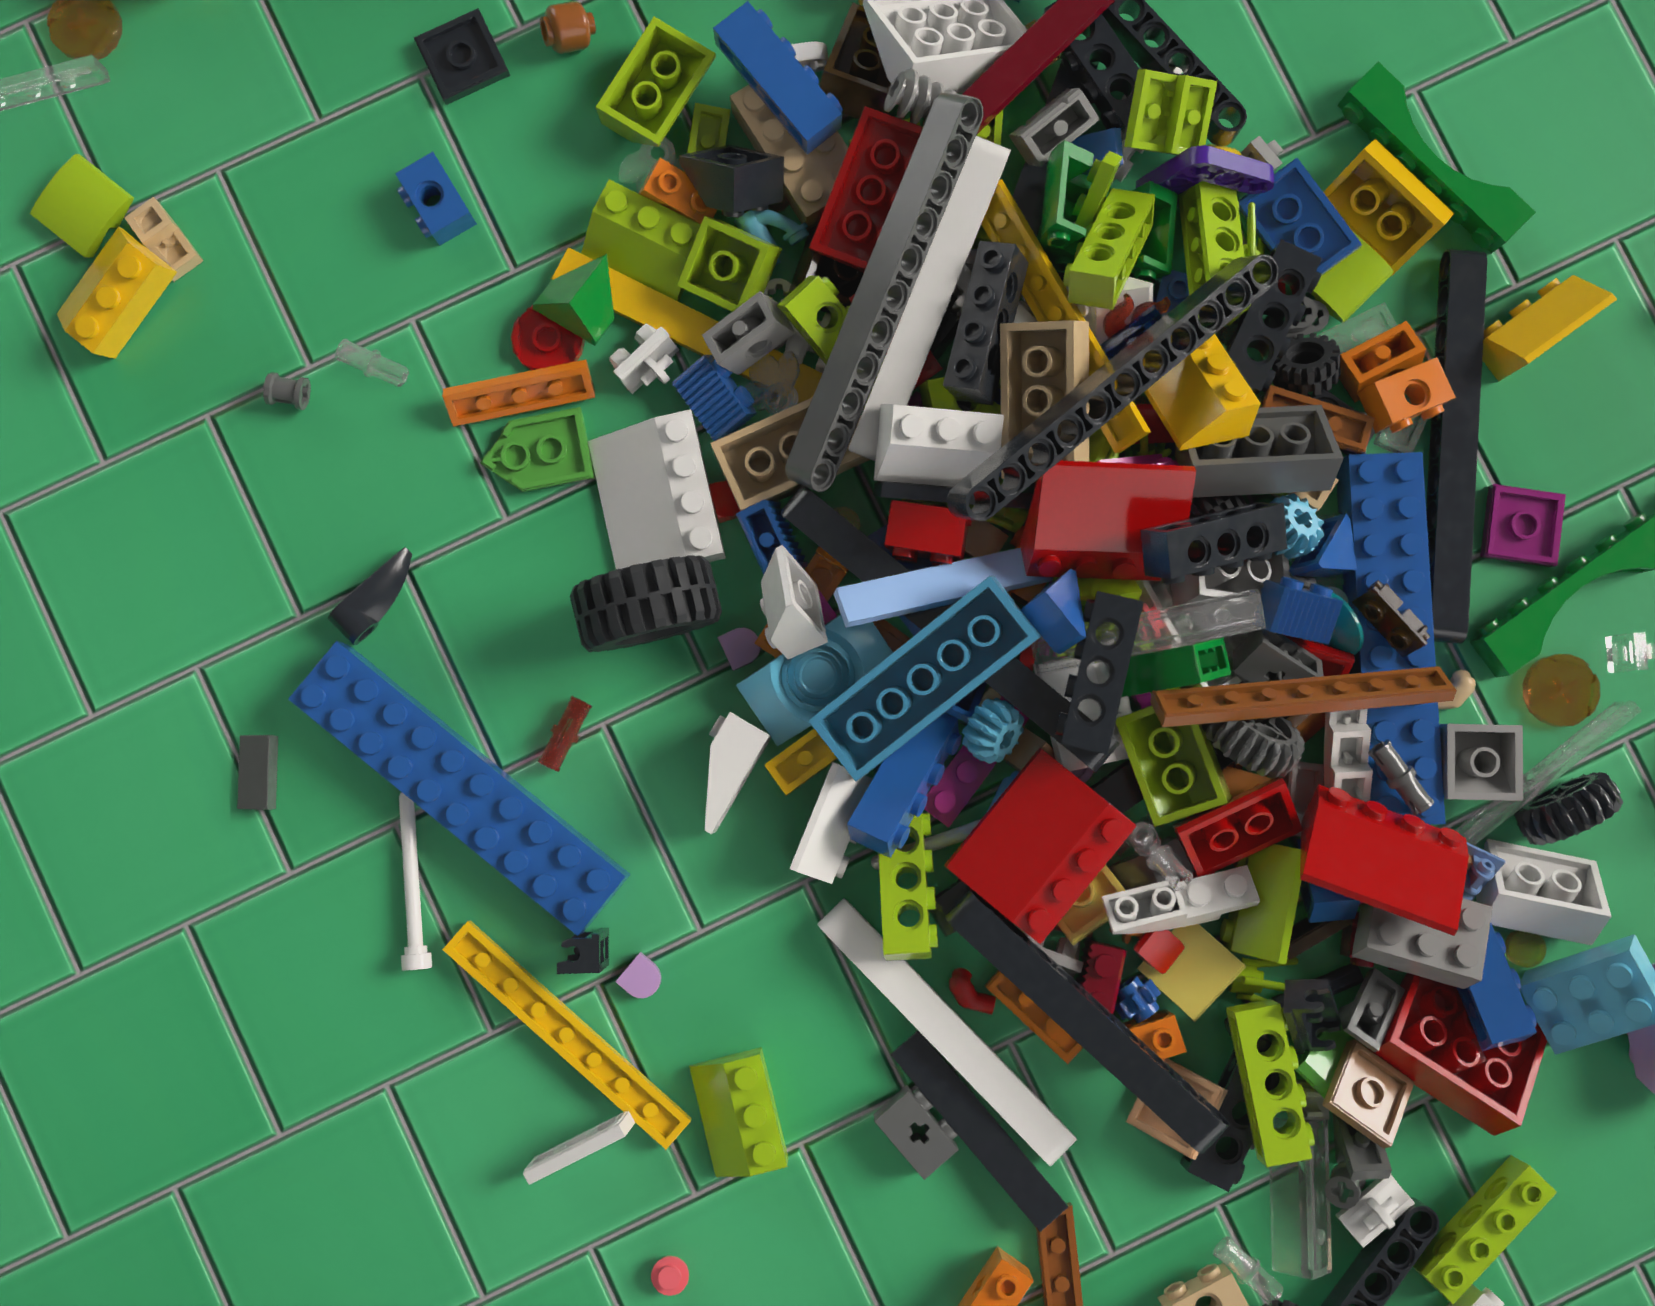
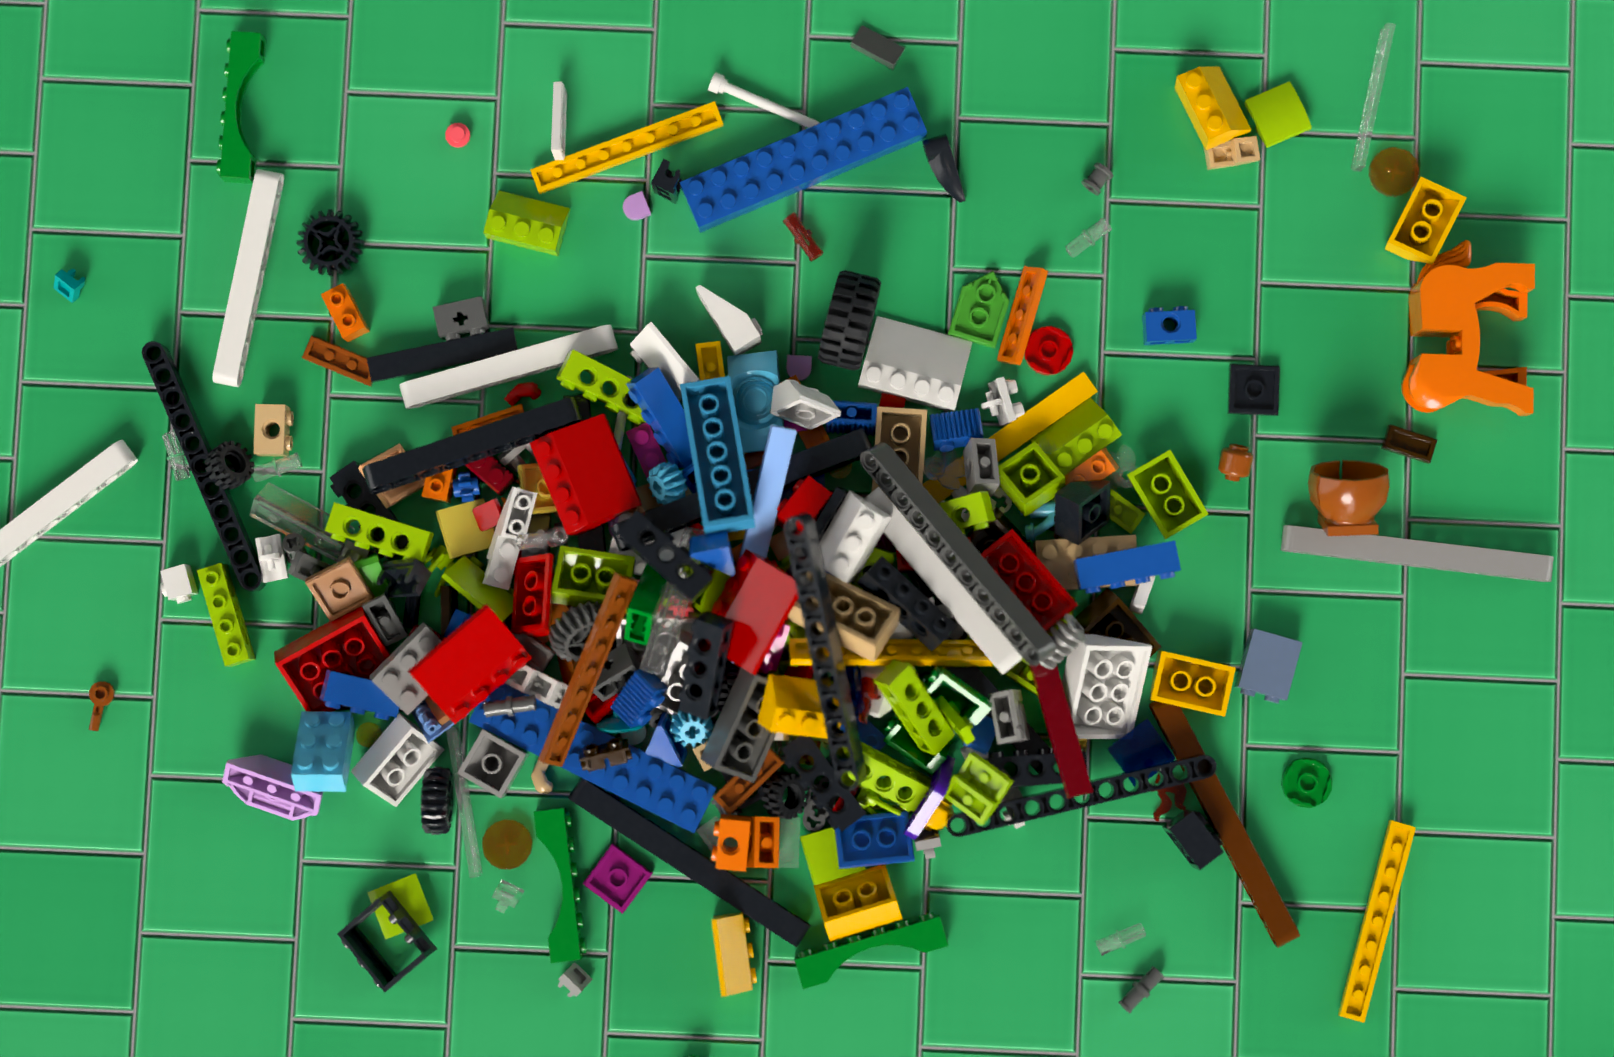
camera: 120 degrees right, 0 degrees up
green slope [532,254,614,346] -> none

